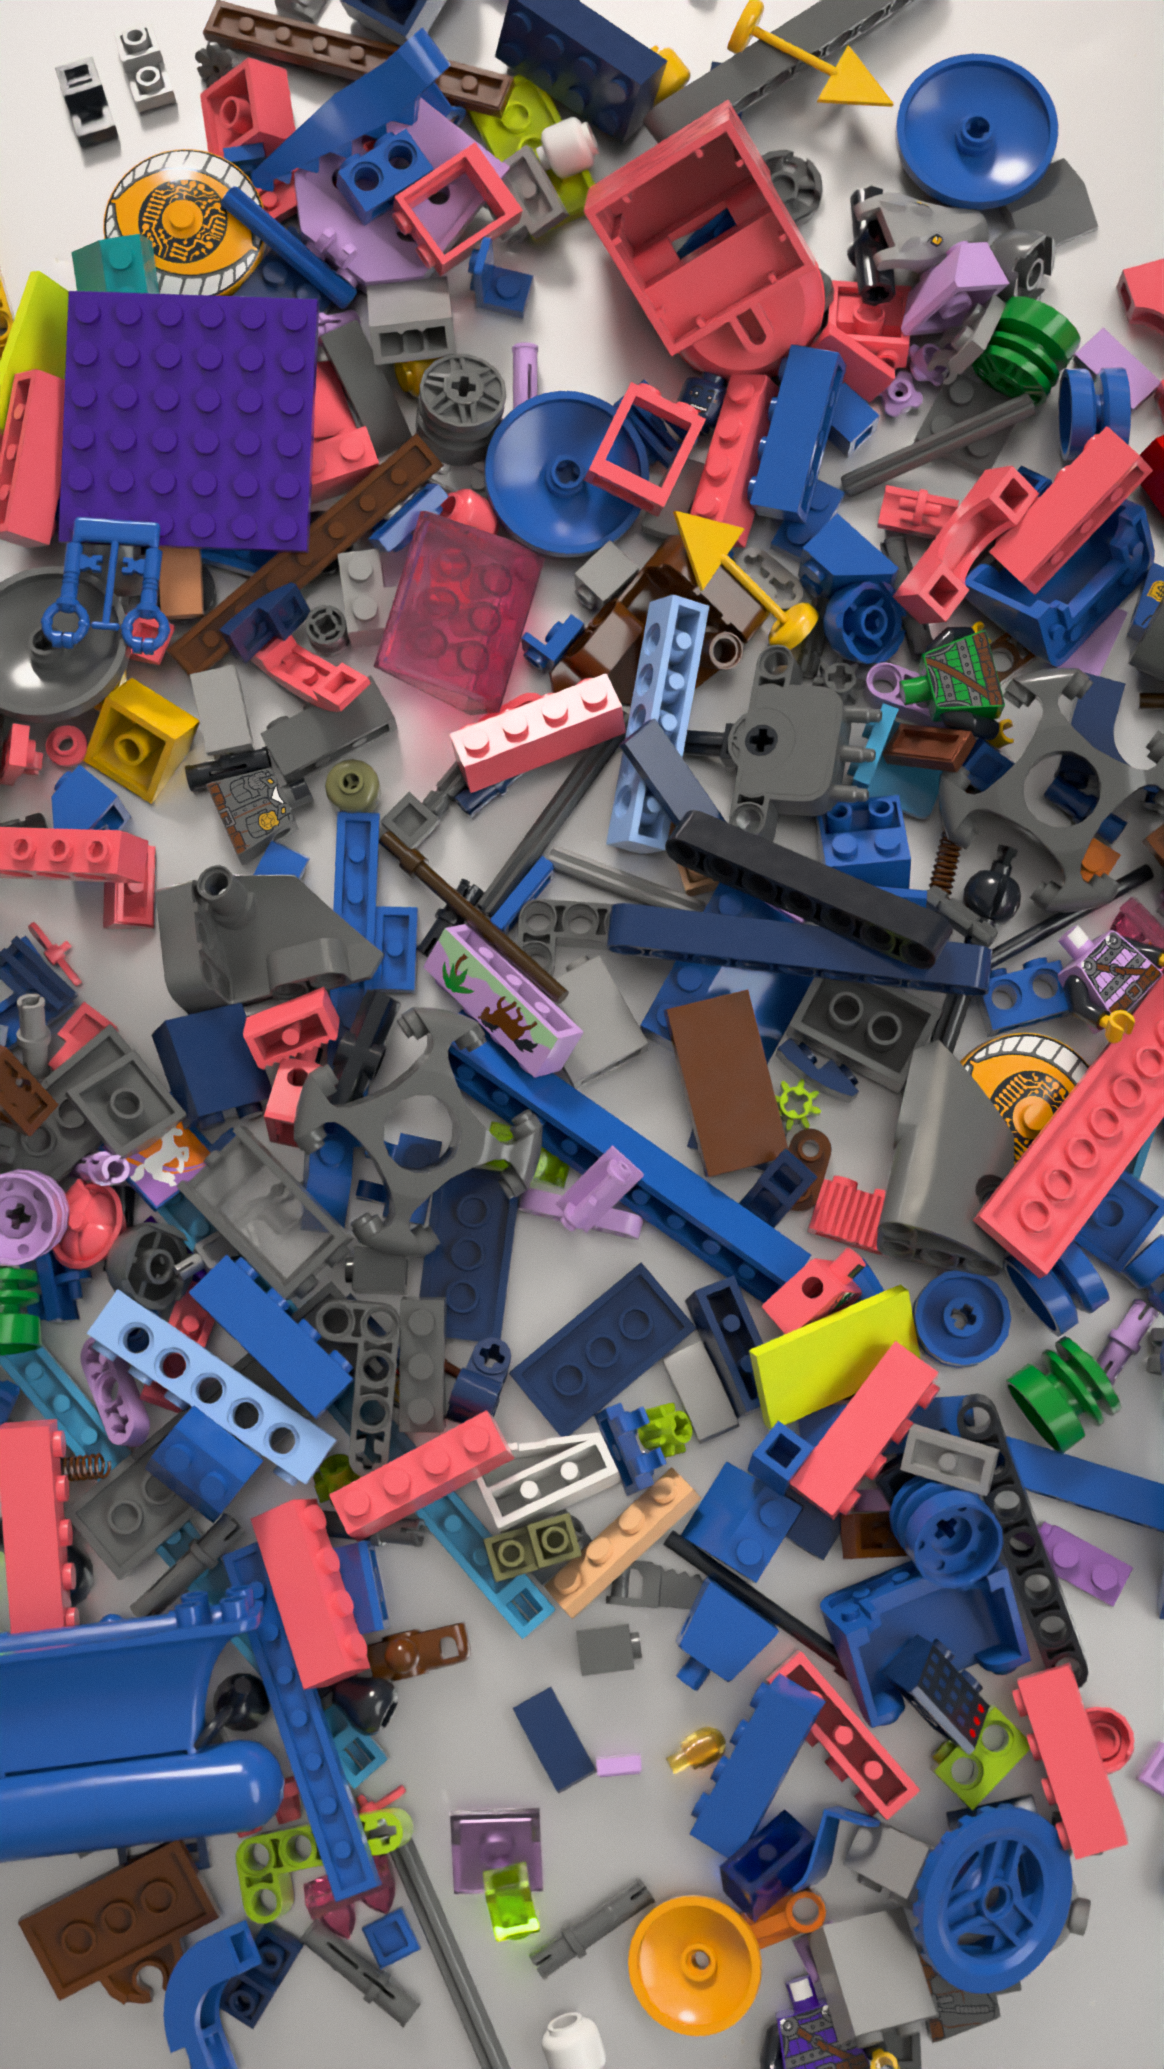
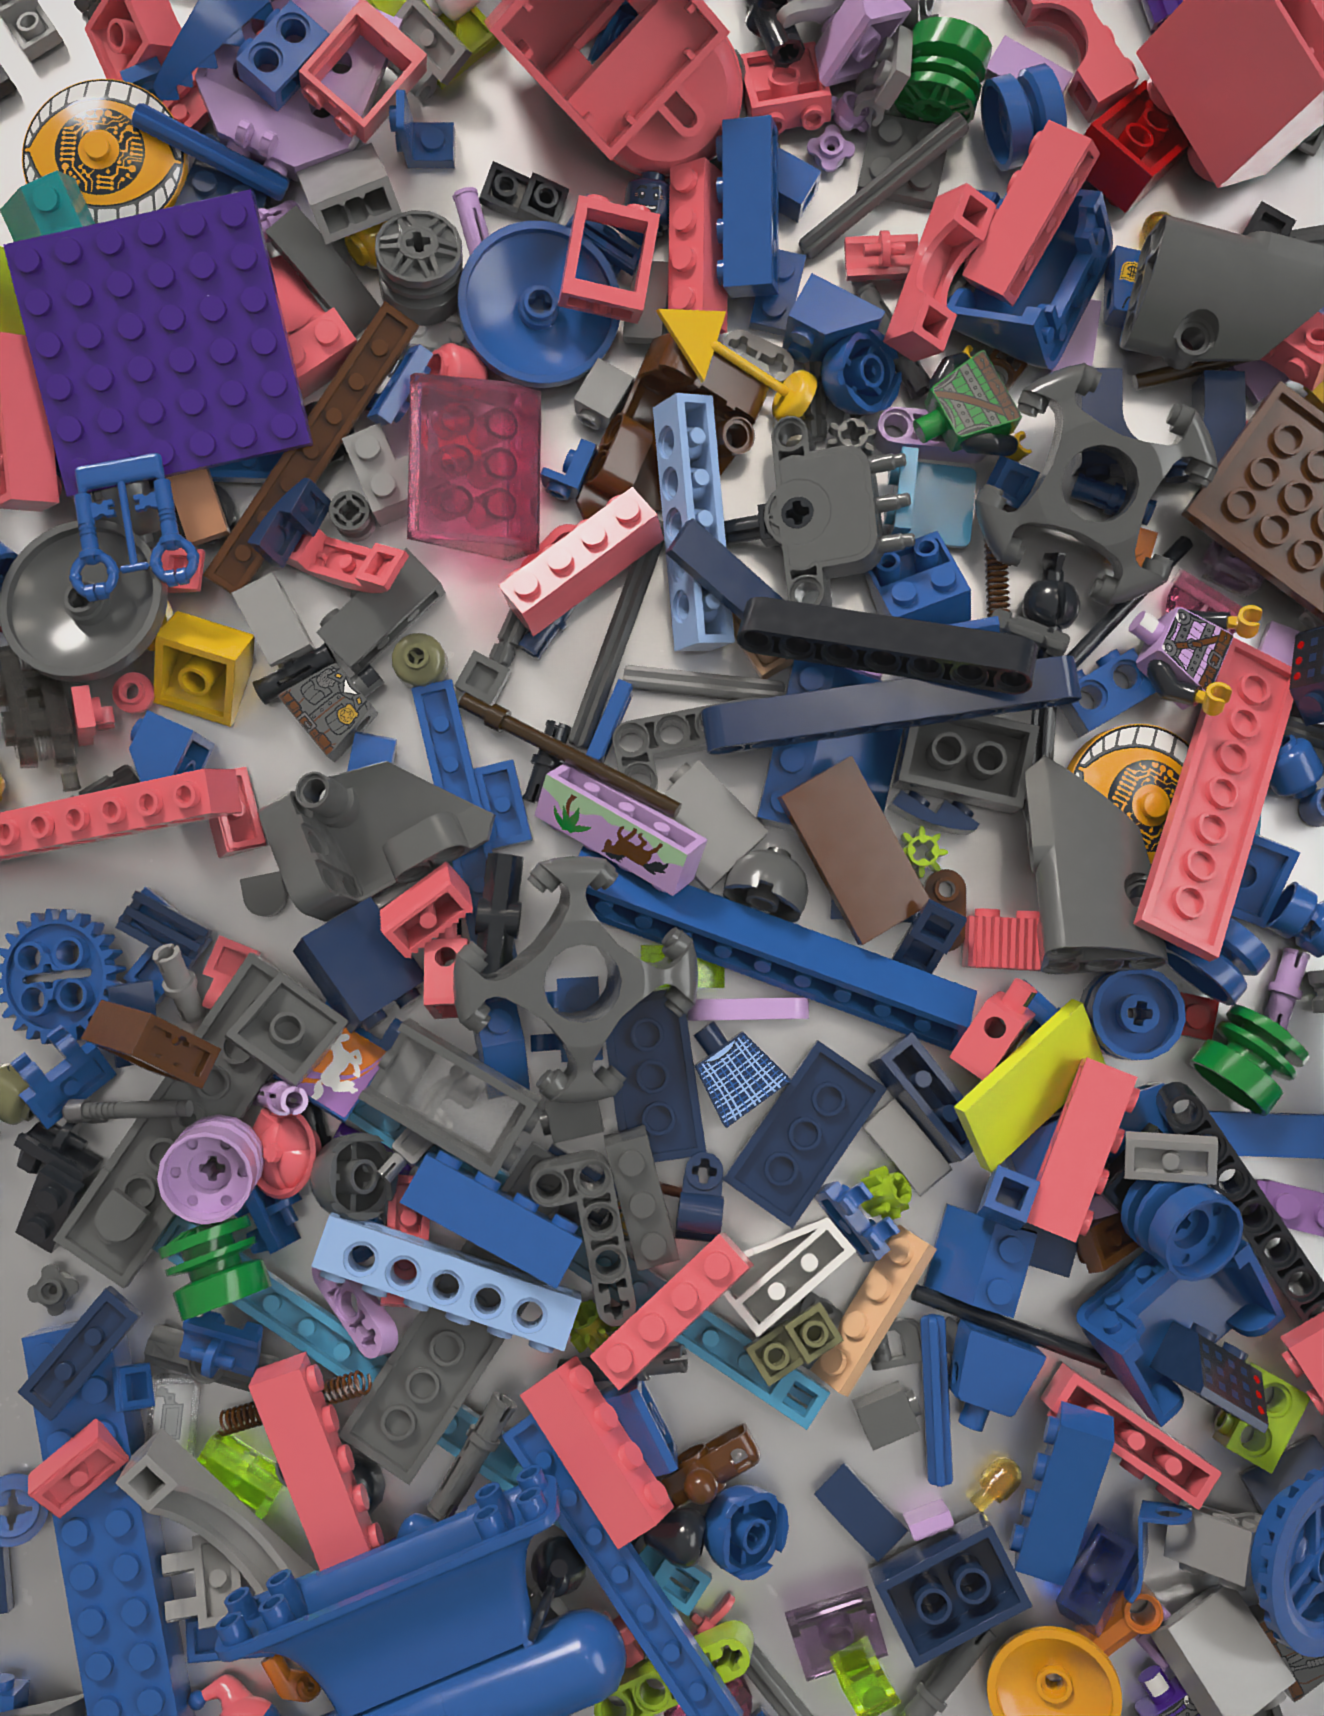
camera: 20 degrees left, 5 degrees up
coral piece [28,922,82,987] -> none
blue slope [145,1405,263,1524] -> none
lavender hinge [555,1145,644,1233] -> none
coral slope [810,322,895,403] -> none
copper tile [882,723,976,772] -> none
none -> dark grey tile [240,871,288,917]
none -> black slope [479,161,570,223]
none -> dark blue torso [693,1021,791,1128]
none -> blue cylinder [703,1485,789,1580]
none -> dark grey cylinder [723,847,809,923]
none -> dark blue brick [868,1510,1033,1668]
none -> blue axle [920,1314,953,1487]
none -> red plate [1179,991,1220,1041]

